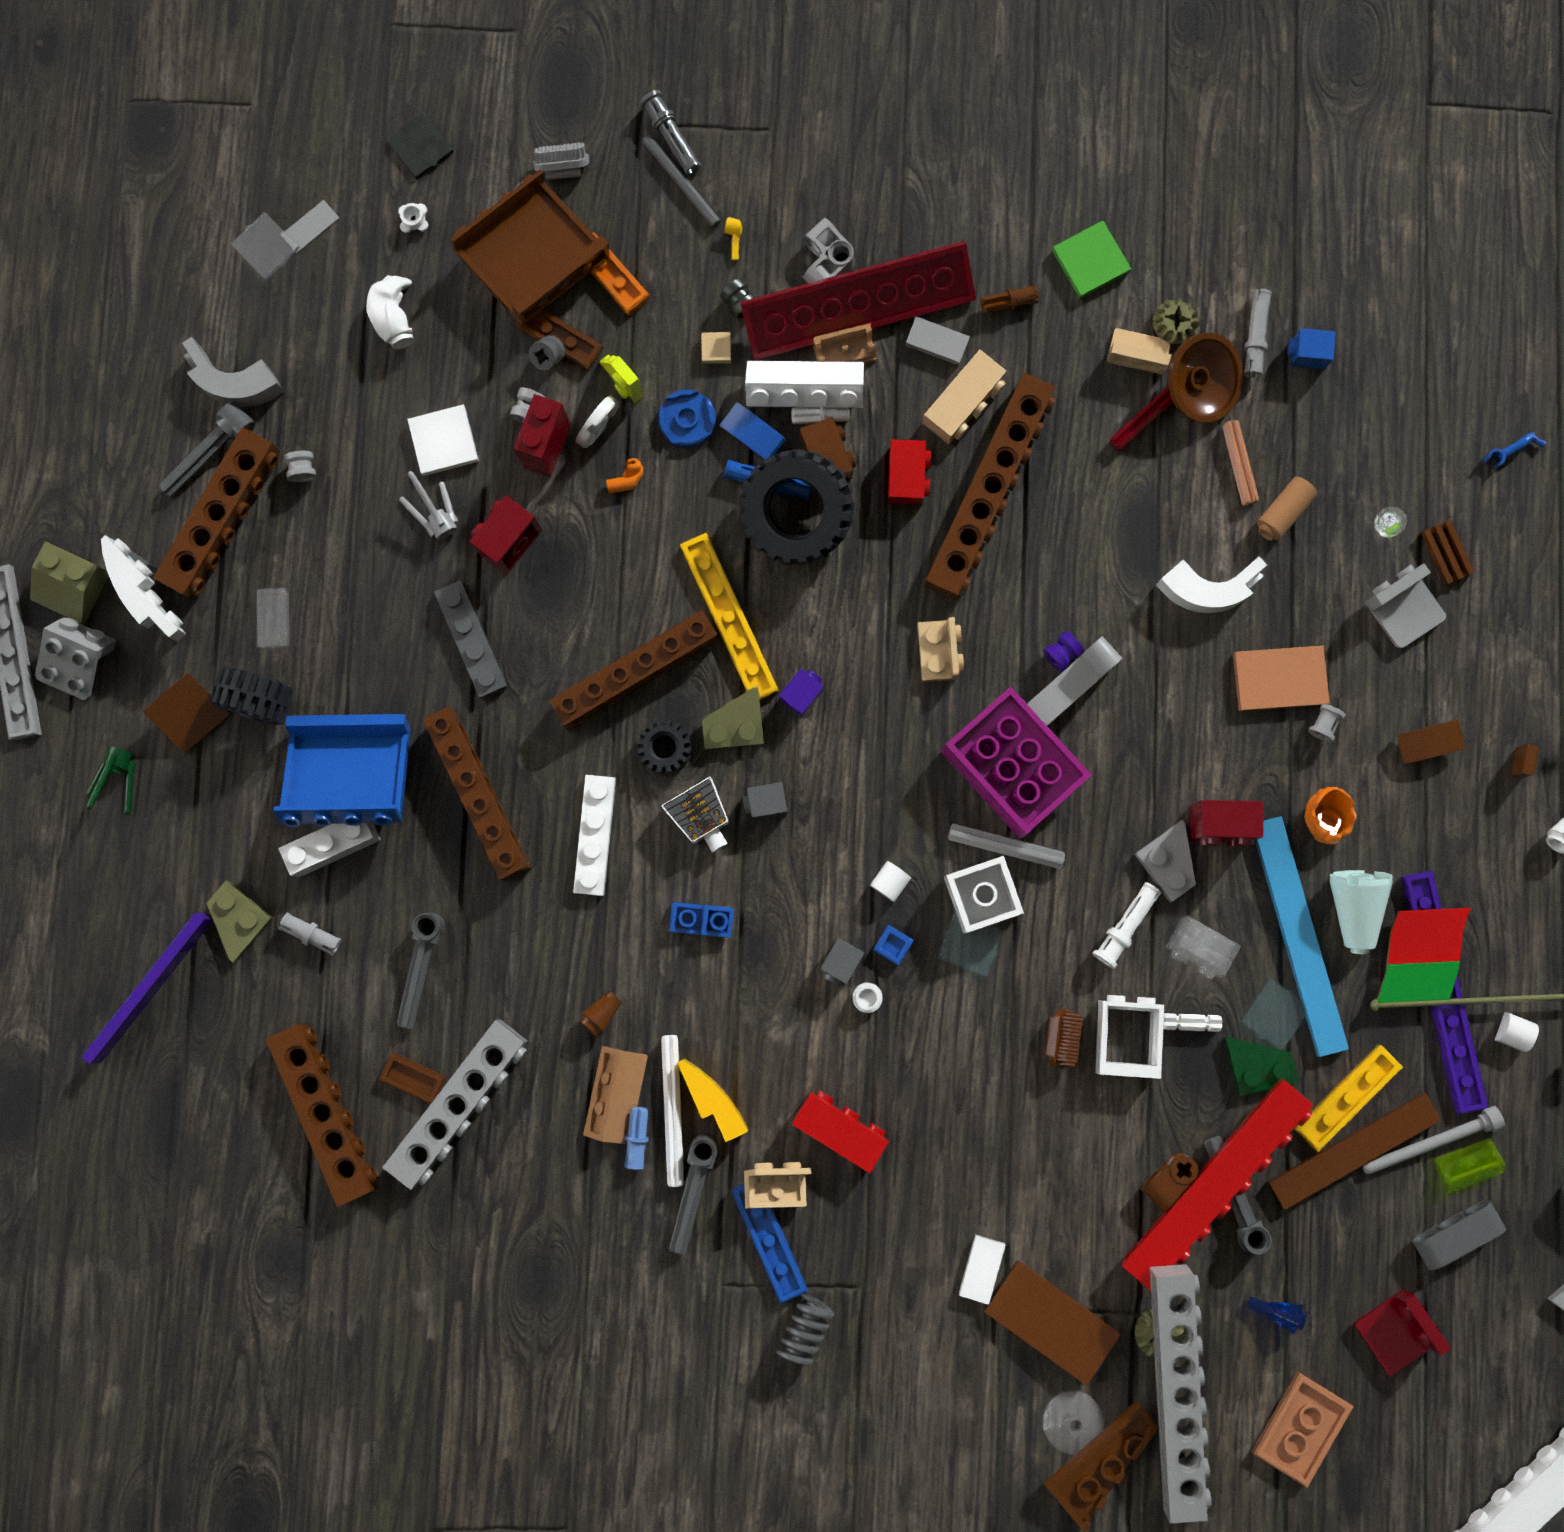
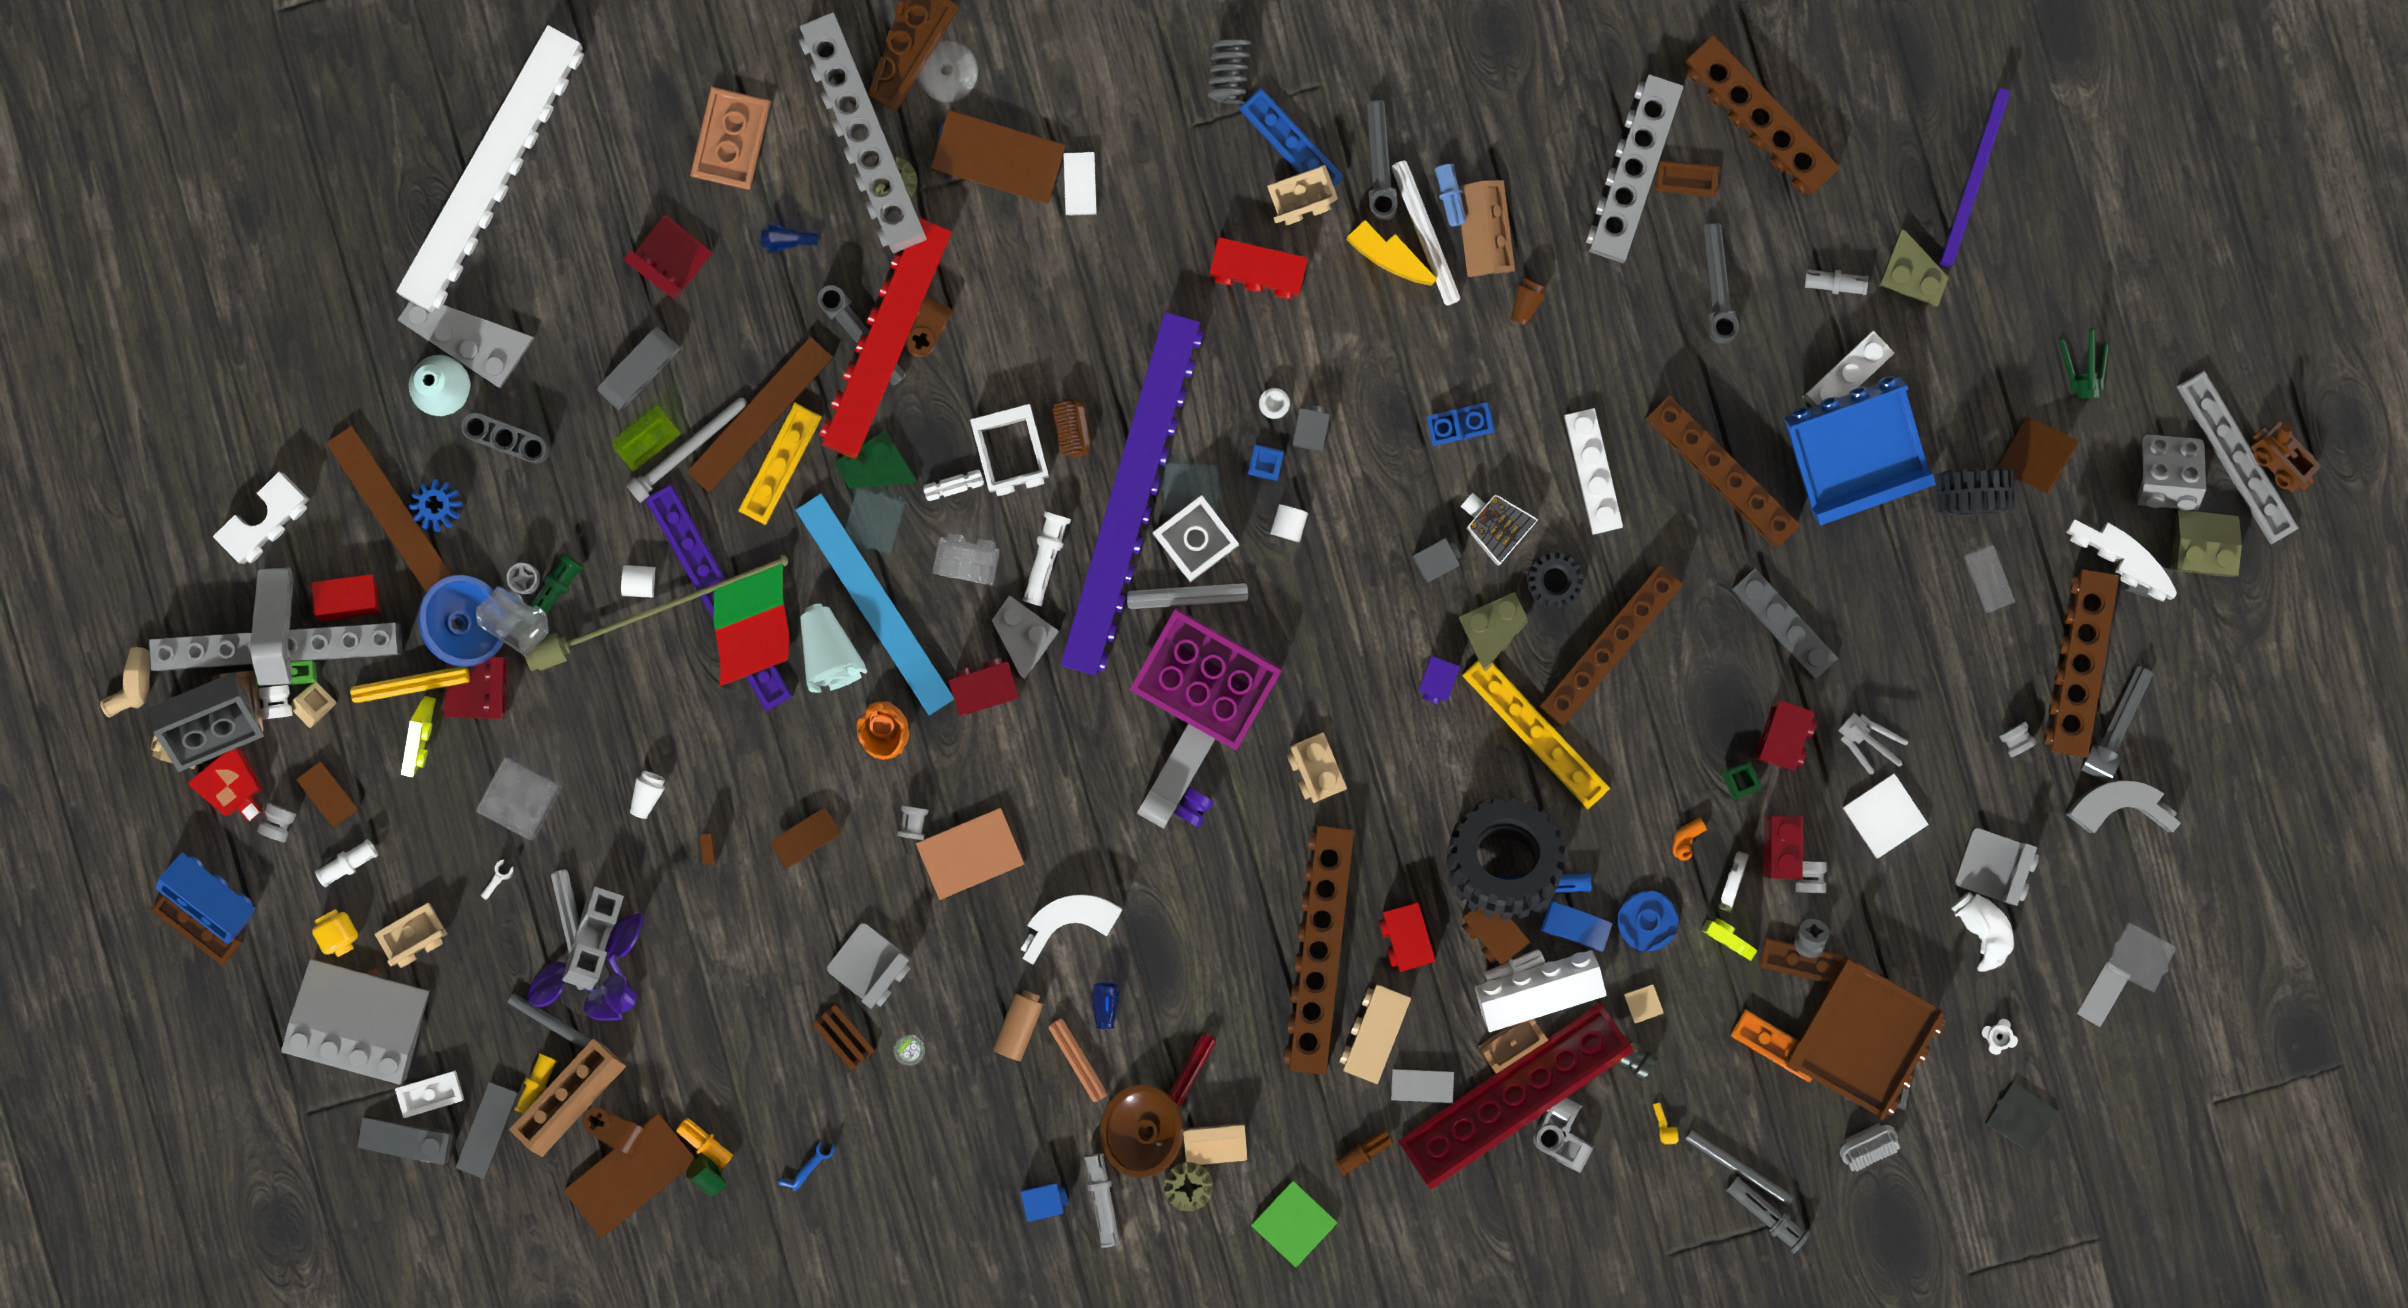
camera: 155 degrees right, 5 degrees up
none -> dark purple brick [1061,312,1204,676]
none -> clear blue cone [1090,983,1121,1029]
none -> dark green brick [1721,760,1763,800]
none -> light grey bracket [1955,828,2039,906]

